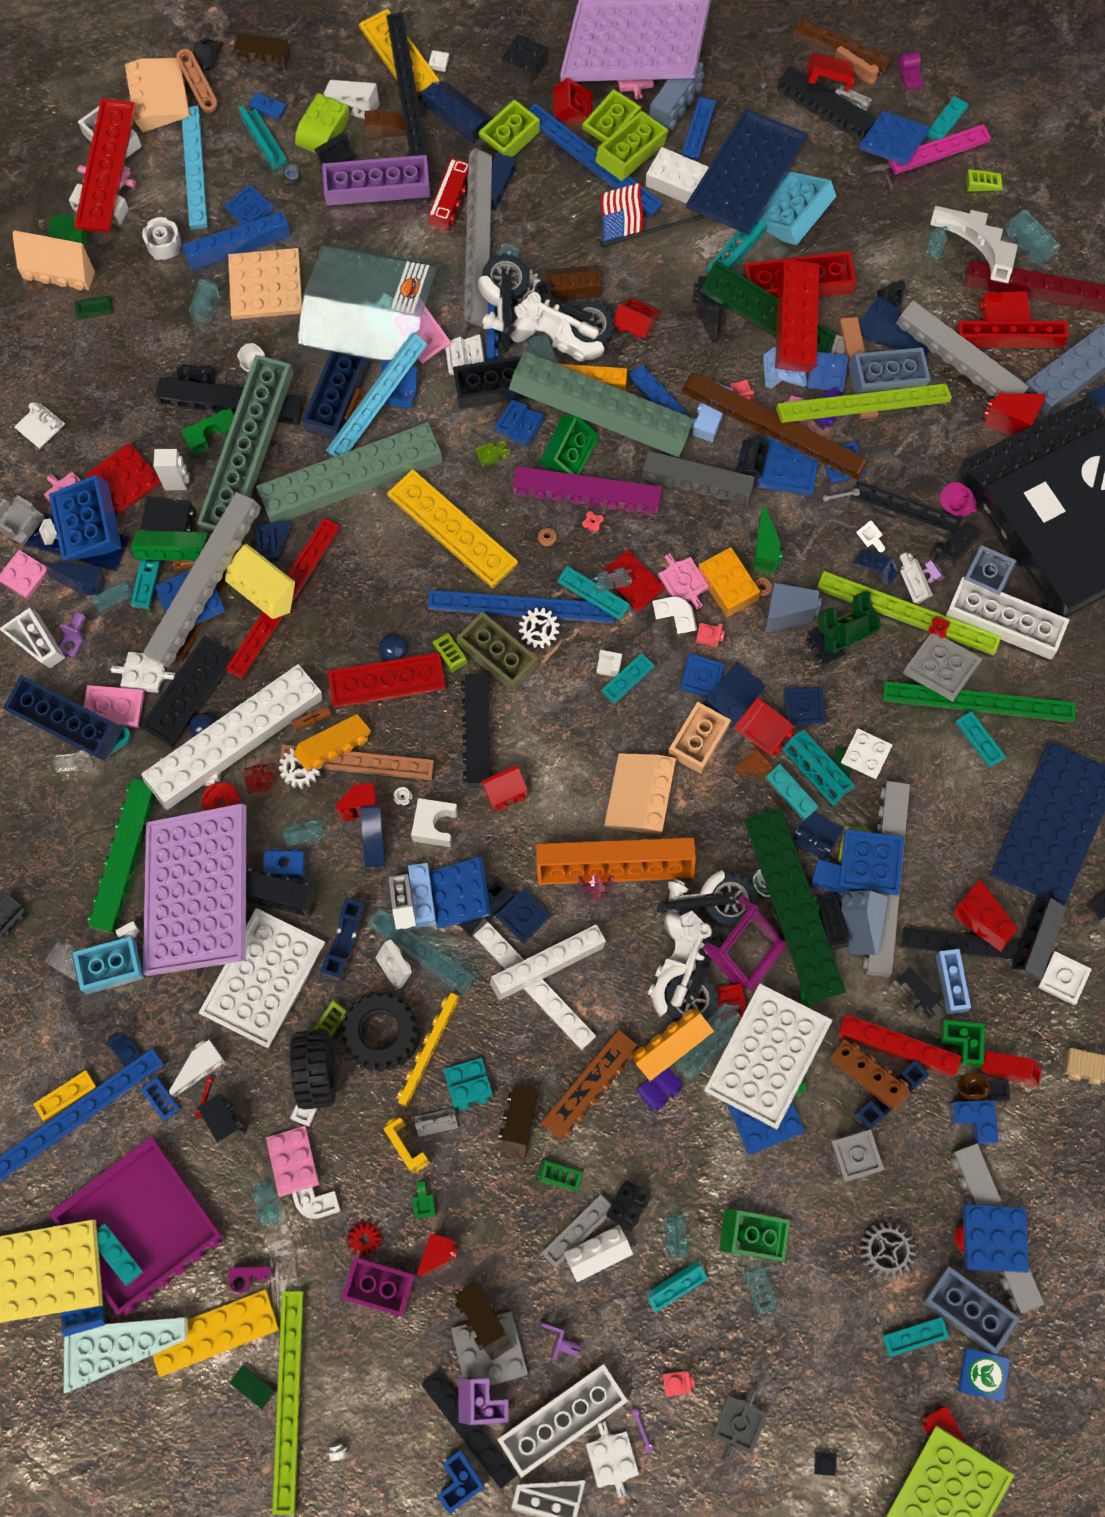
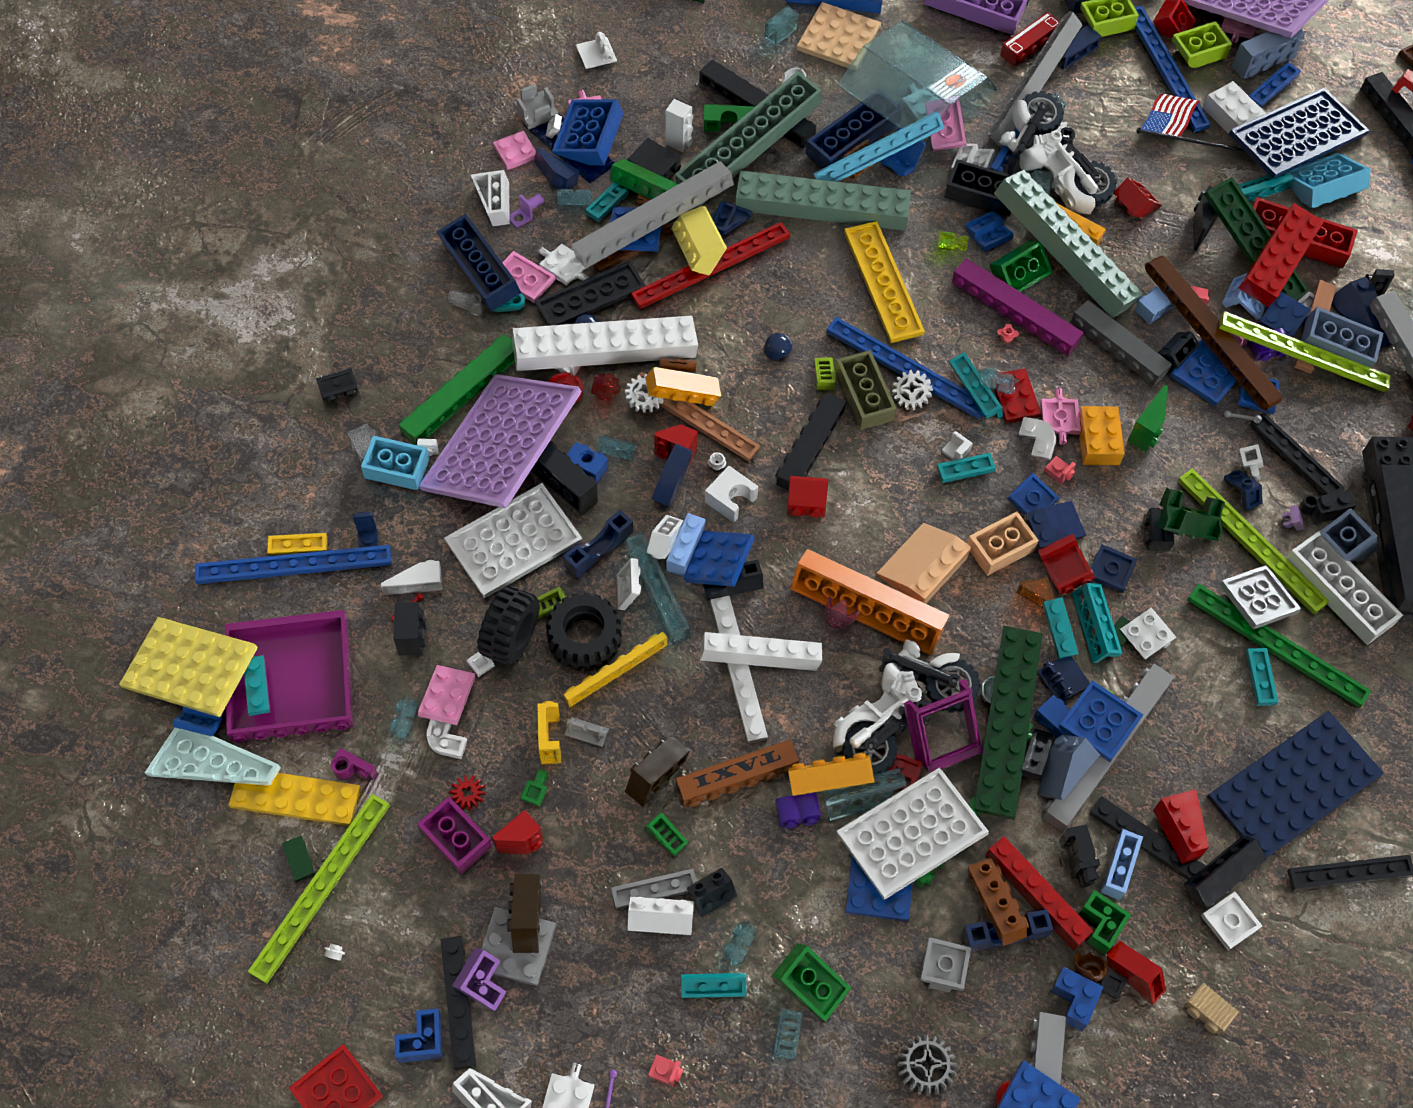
camera: 25 degrees right, 10 degrees down
red plate [86,442,162,515] -> none
blue slope [140,1076,180,1121] -> none
black hinge [176,364,215,384] -> none
red plate [328,652,446,708] -> none
teal plate [443,1058,493,1111] -> none
dark blue plate [495,889,551,945] -> none
white brick [498,1364,628,1478] -> none
nougat plate [538,528,557,546] -> none
medium lavender bracket [538,1322,581,1359] -> none
reddish brown slope [545,265,602,301] -> none
lime brick [595,111,668,181] -> none
blue plate [628,364,688,416] -> none
nougat plate [754,578,772,596] -> none
sand blue slope [765,583,822,632] -> none
white hinge [900,552,933,604] -> none
red plate [928,617,950,638] -> none
dark pink piece [940,482,977,516] -> none

